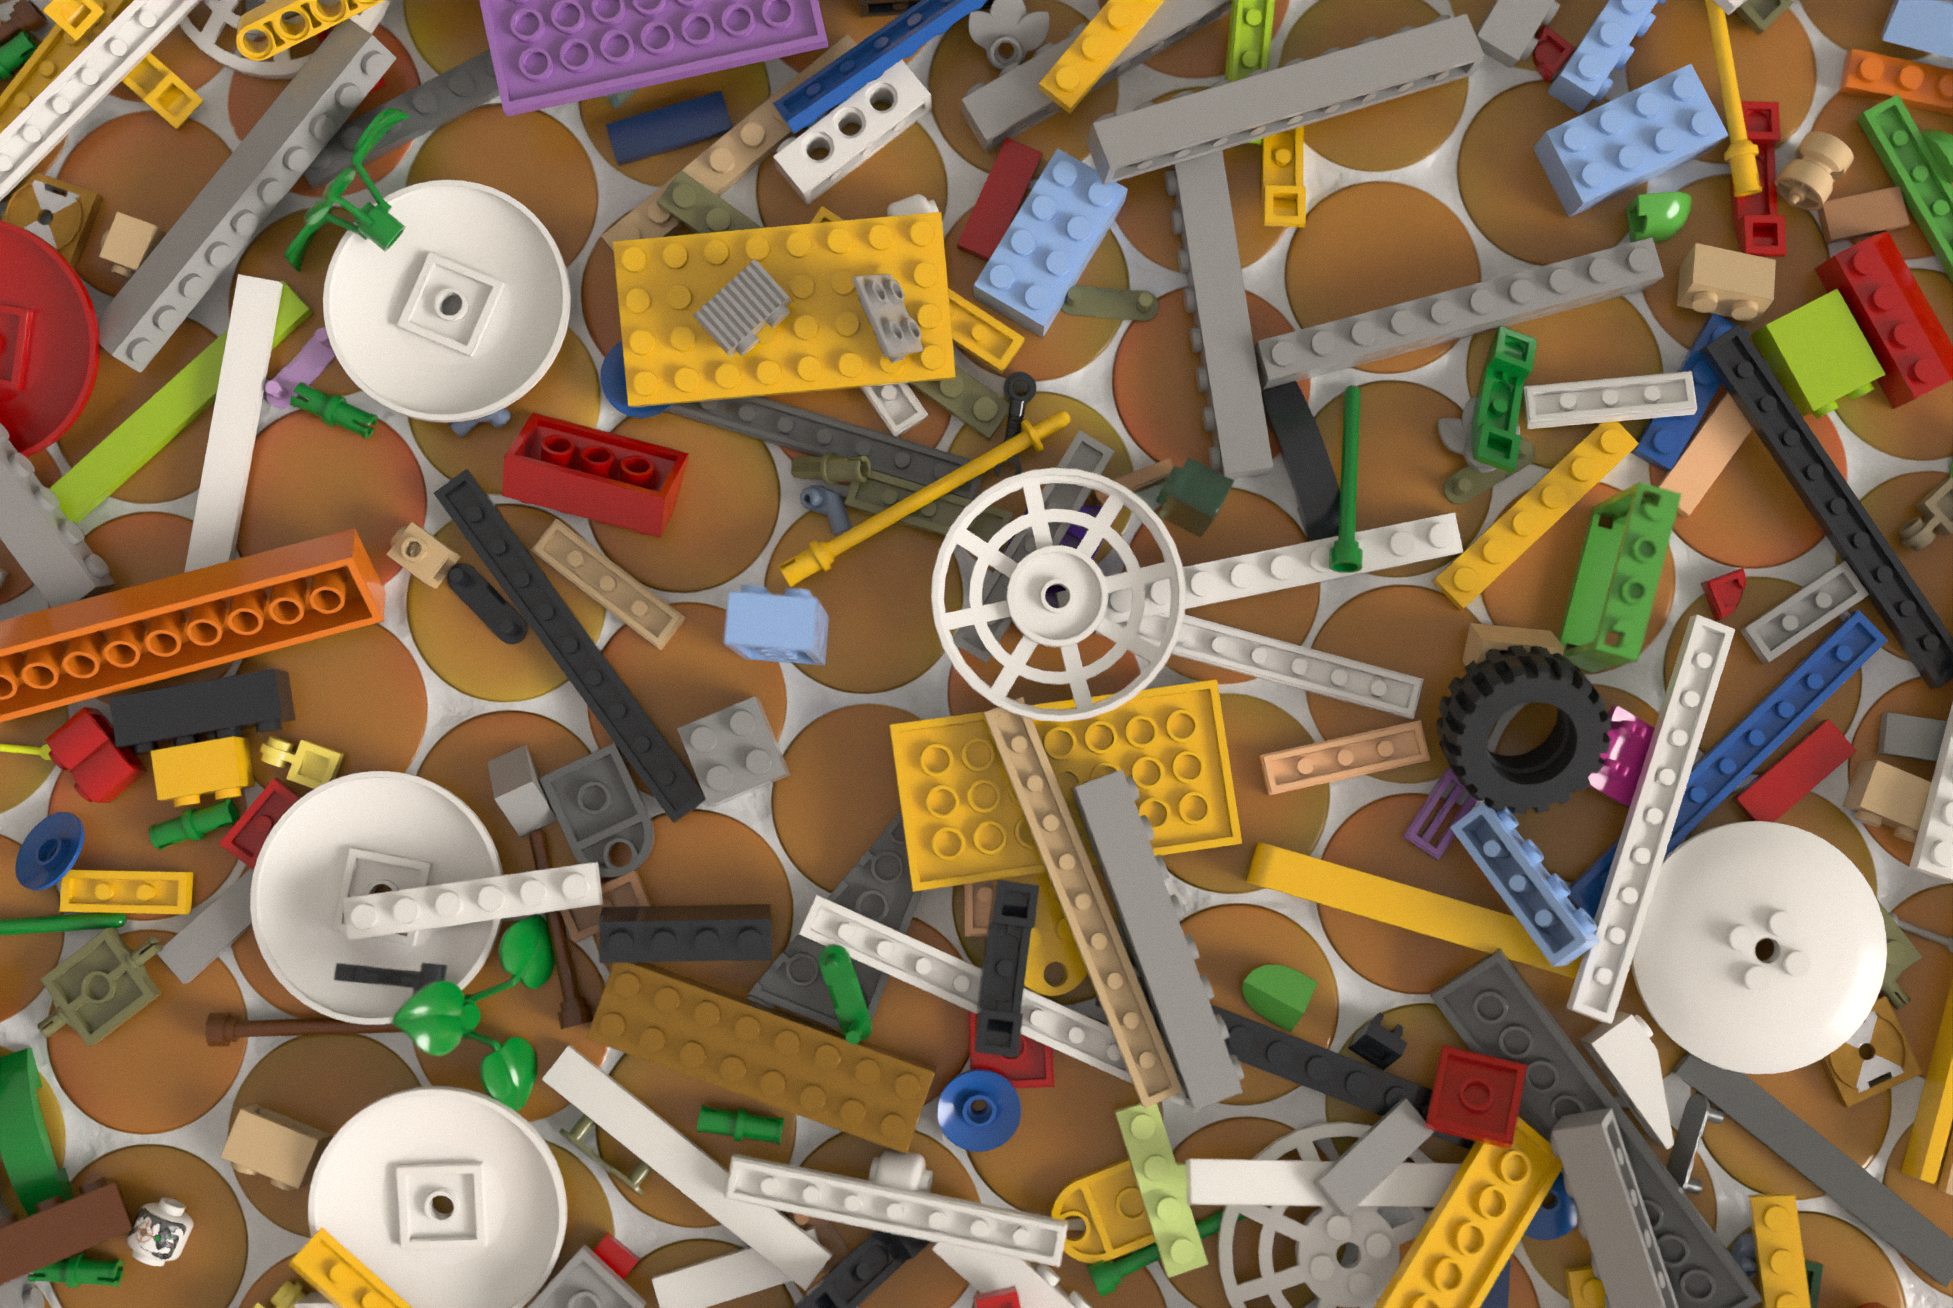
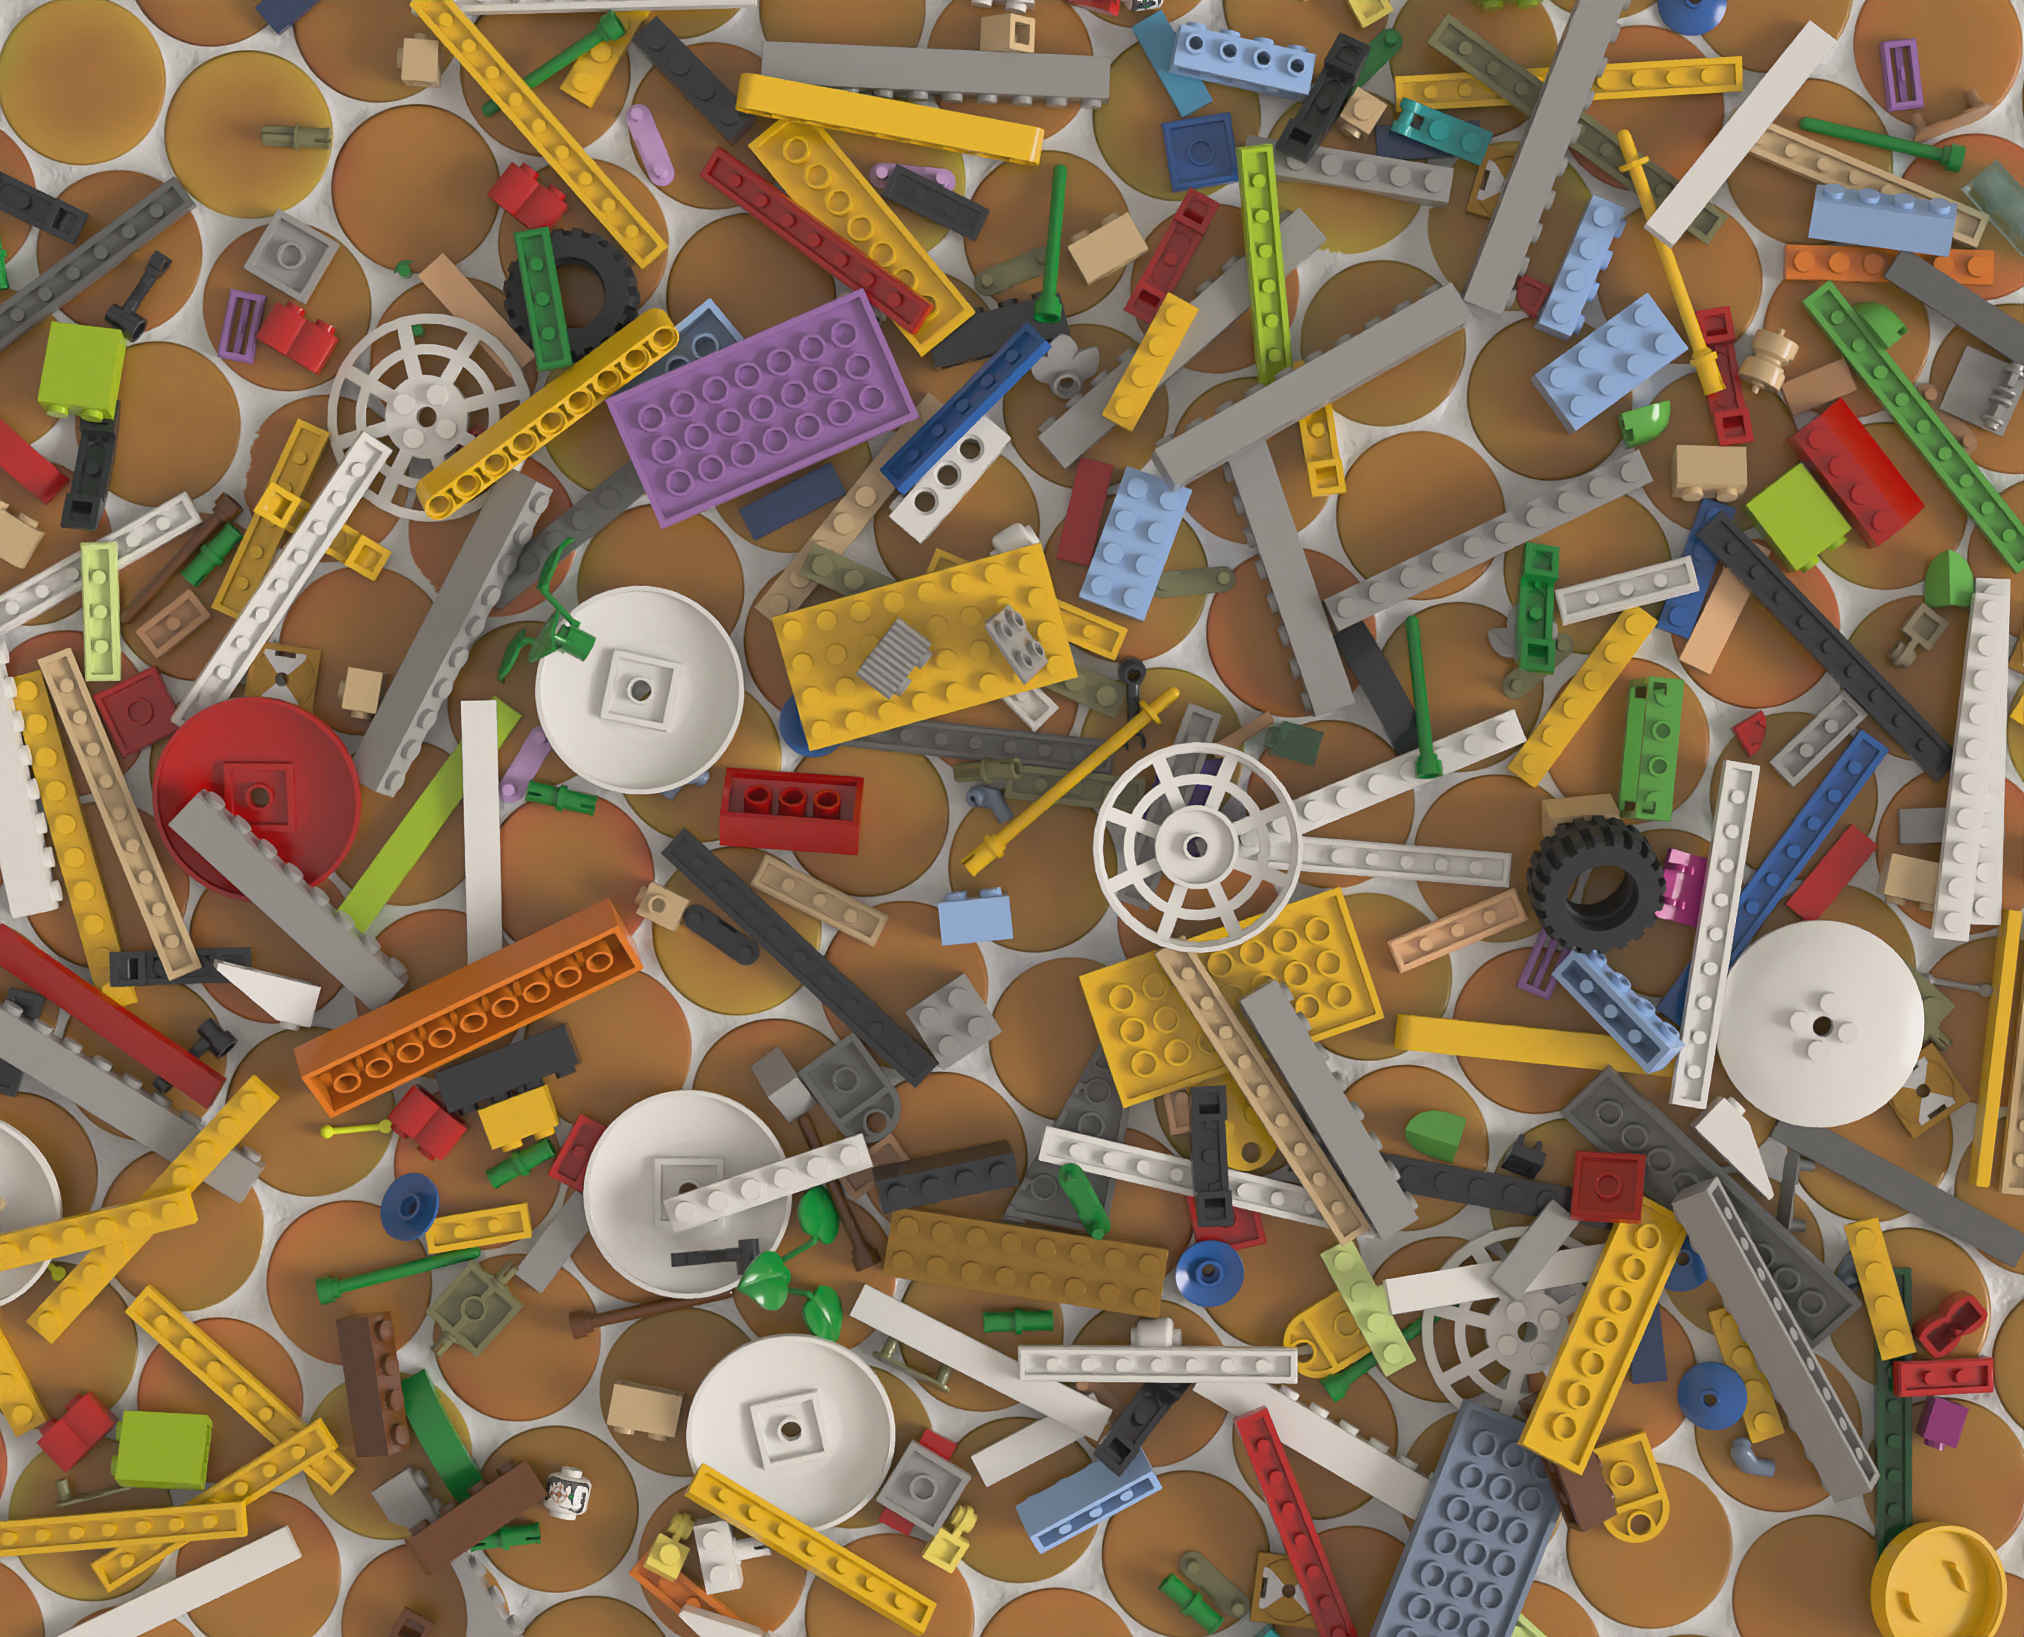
camera: 15 degrees left, 5 degrees up
light yellow plate [259,736,344,789] -> none

